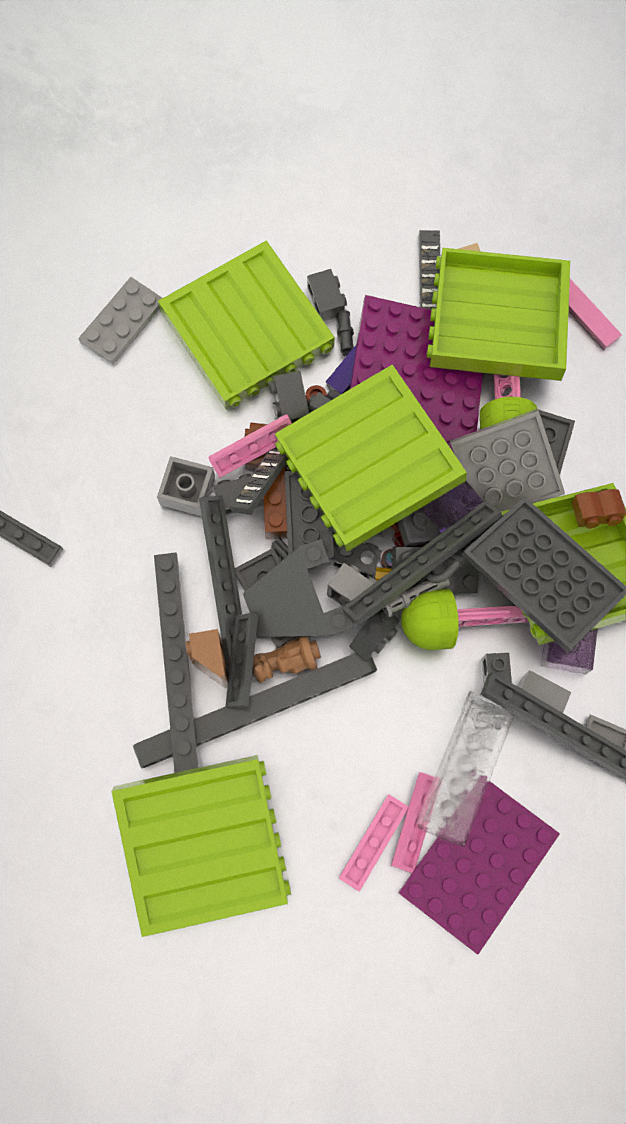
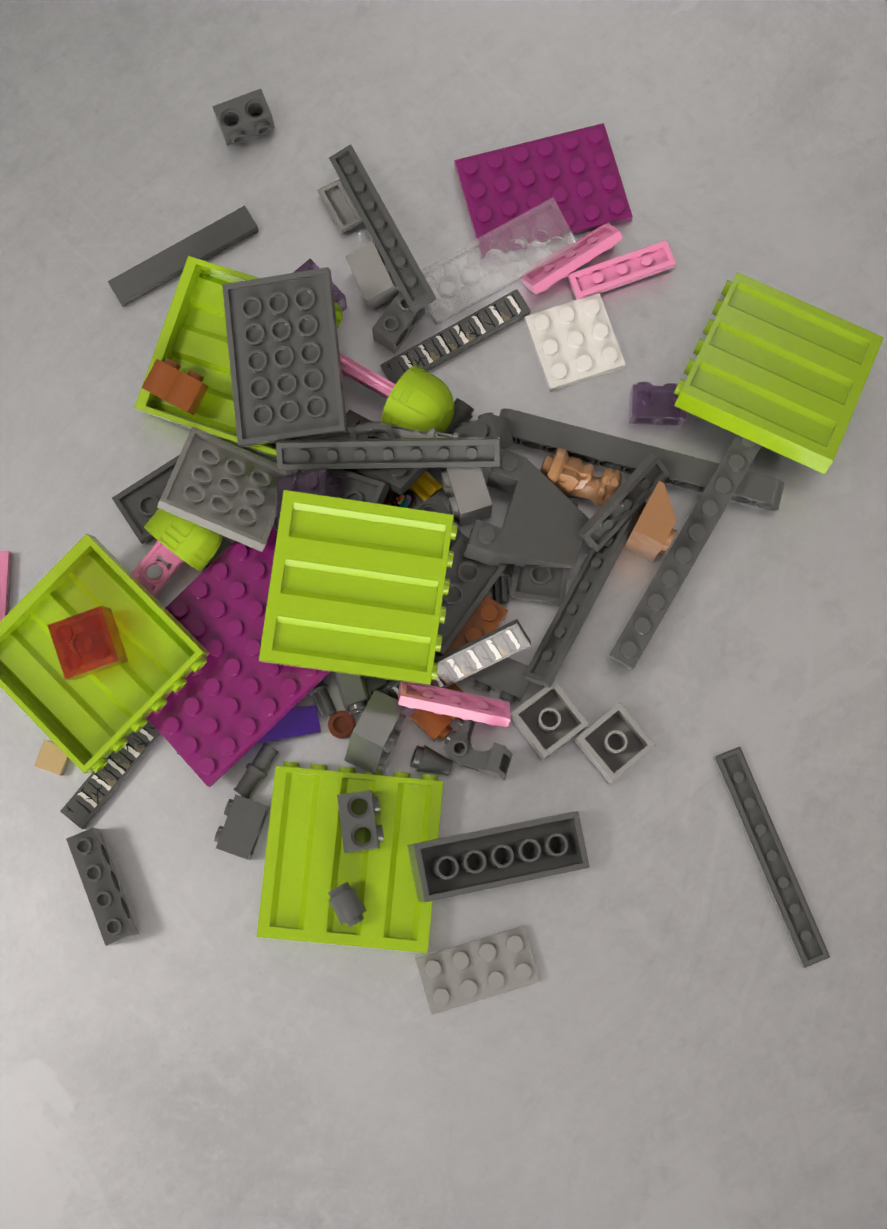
camera: 140 degrees left, 5 degrees up
none -> clear red brick [47,606,128,680]
none -> dark grey brick [66,828,139,946]
none -> dark grey brick [328,882,367,927]
none -> dark grey brick [337,790,384,853]
none -> tile [380,289,531,384]
none -> dark grey brick [407,811,590,902]
none -> dark grey cone [410,745,453,776]
none -> dark grey tile [443,720,513,780]
none -> dark grey cone [444,398,474,433]
none -> white plate [524,293,626,392]
none -> light grey brick [574,702,656,784]
none -> clear purple brick [629,382,686,426]

